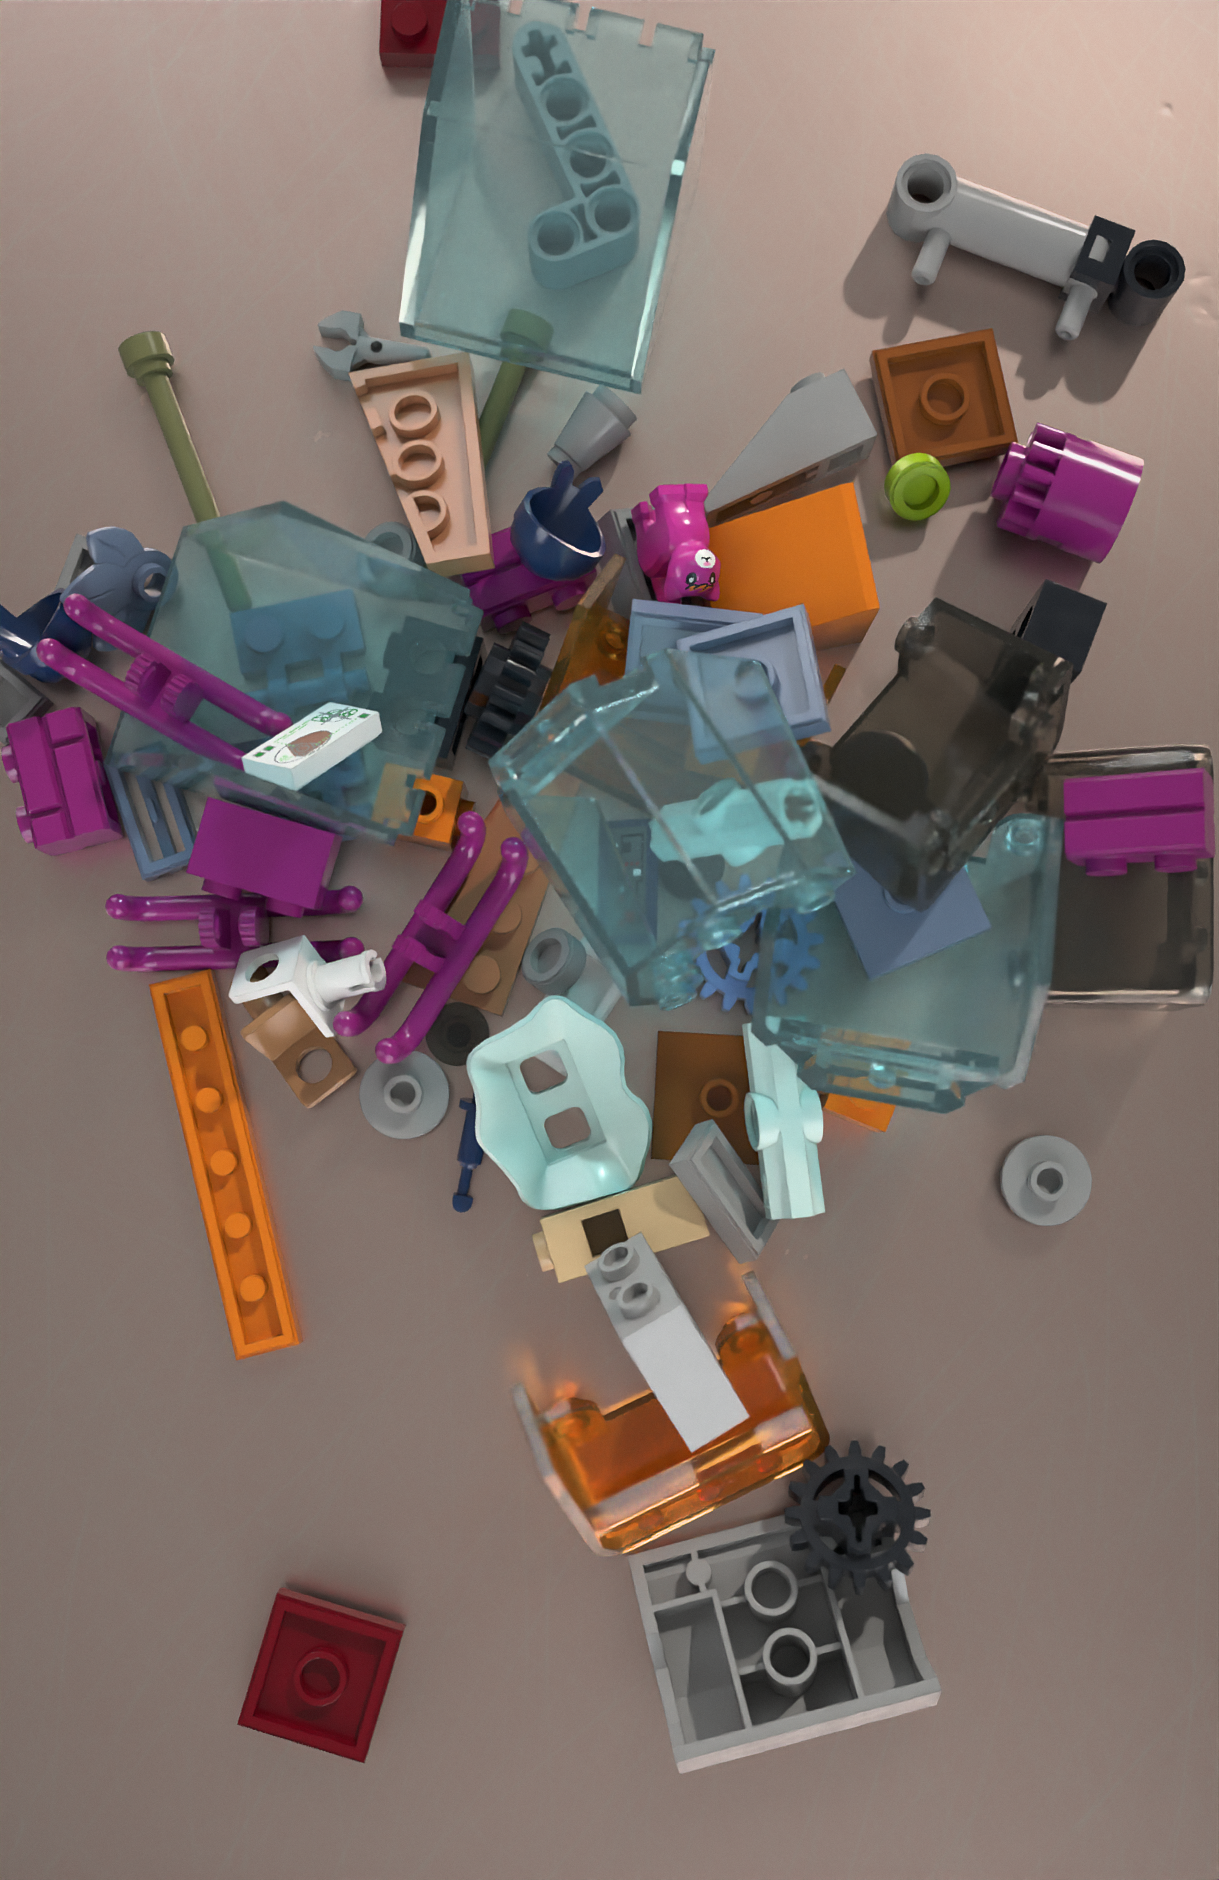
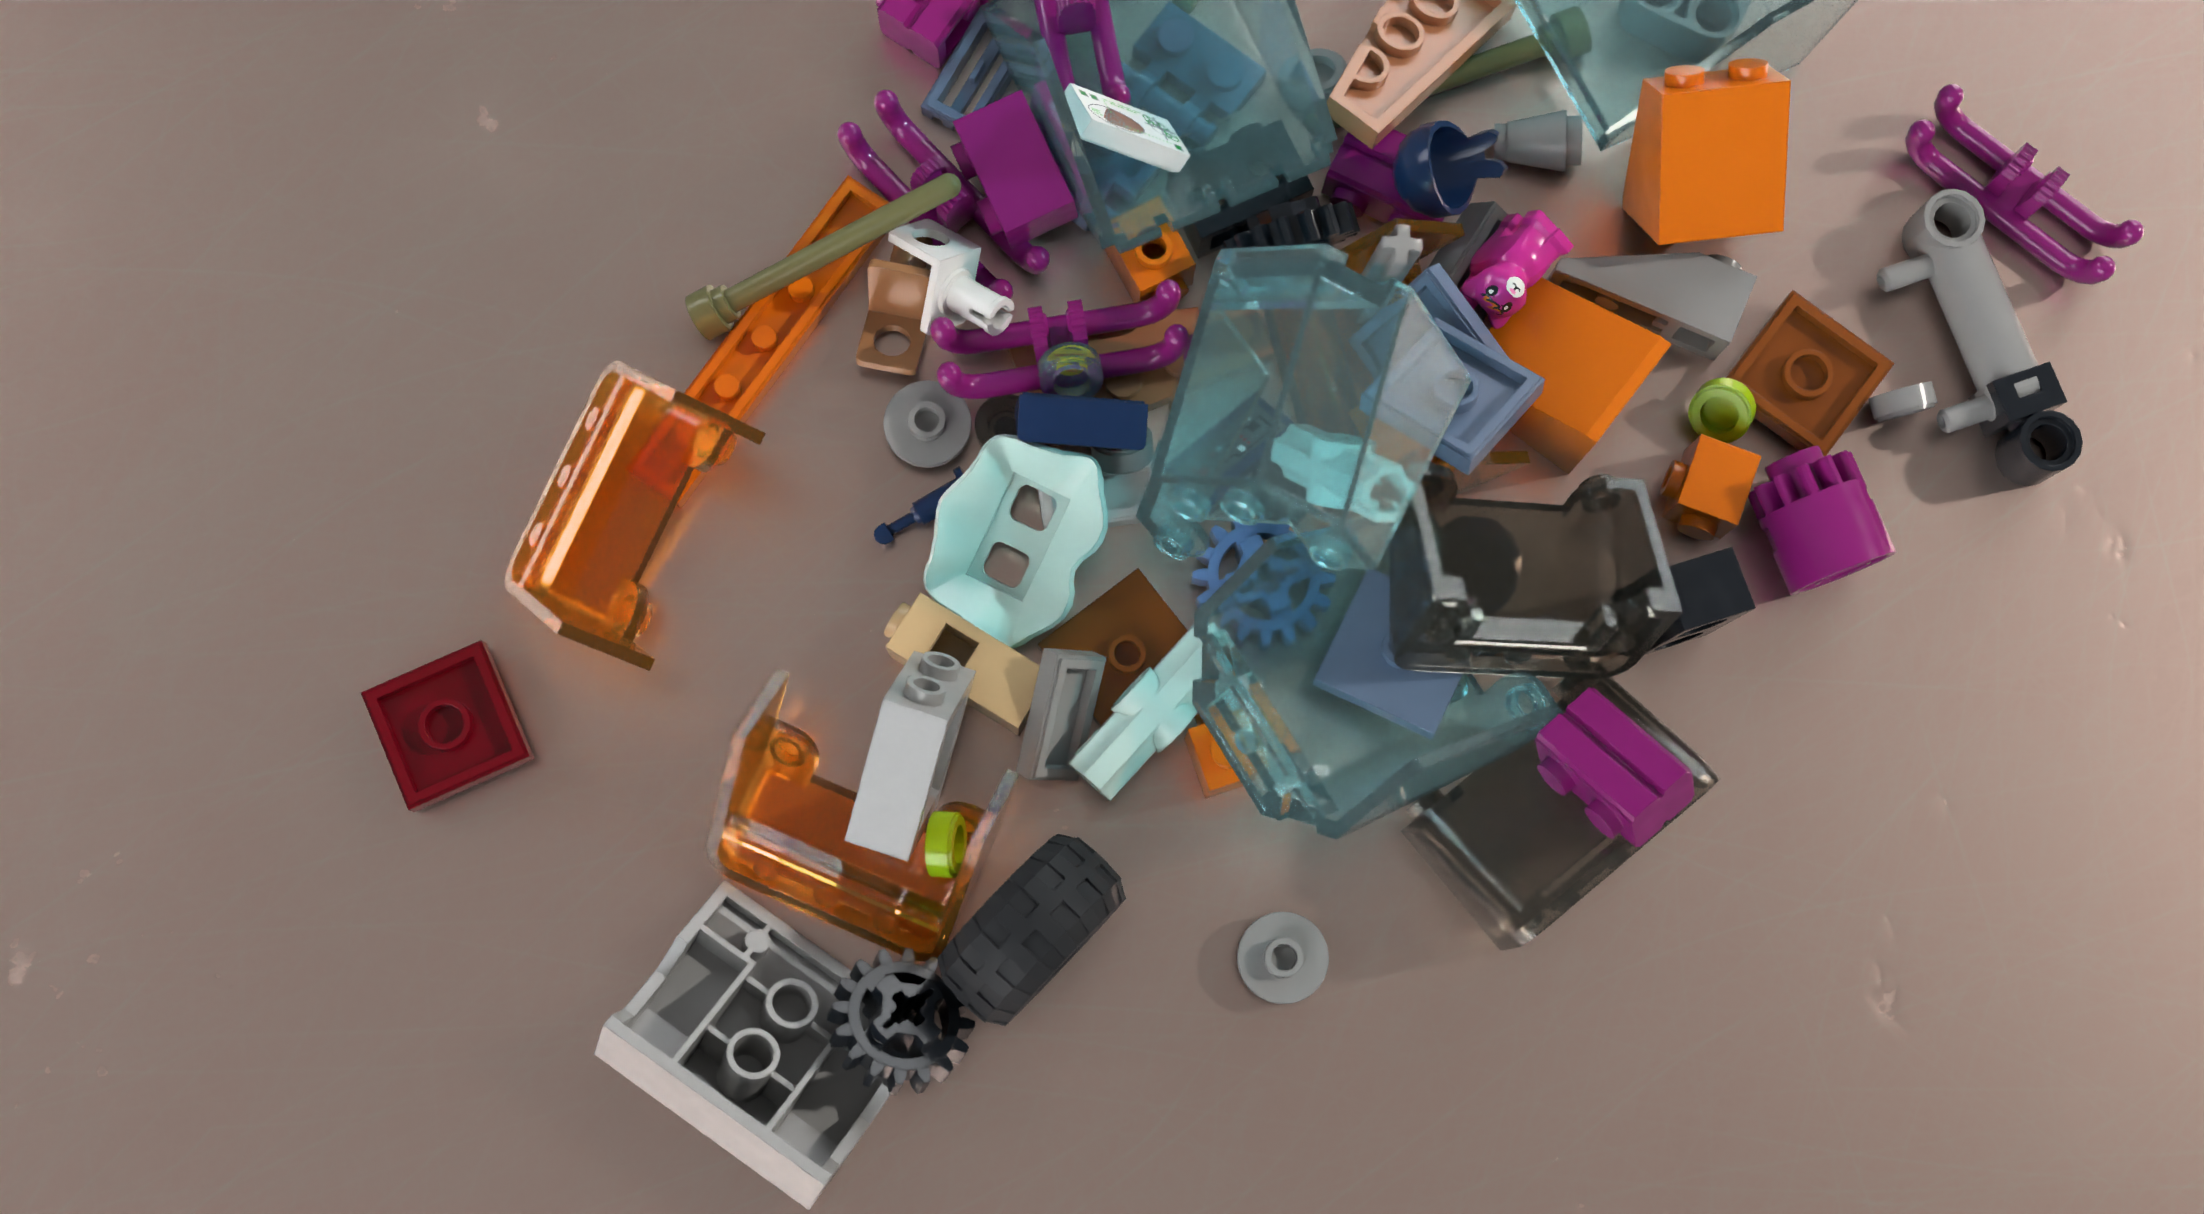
camera: 45 degrees right, 5 degrees down
none -> clear orange windscreen [505,360,766,671]
none -> olive piece [685,173,961,341]
none -> lime tile [925,811,967,878]
none -> black tyre [938,834,1126,1026]
none -> dark blue slope [1015,392,1148,450]
none -> clear light blue tile [1038,342,1103,397]
none -> light grey axle [1345,224,1423,325]
none -> orange slope [1622,58,1791,245]
none -> orange brick [1660,434,1761,541]
none -> light grey tile [1868,381,1938,422]
none -> magenta piece [1905,84,2144,285]

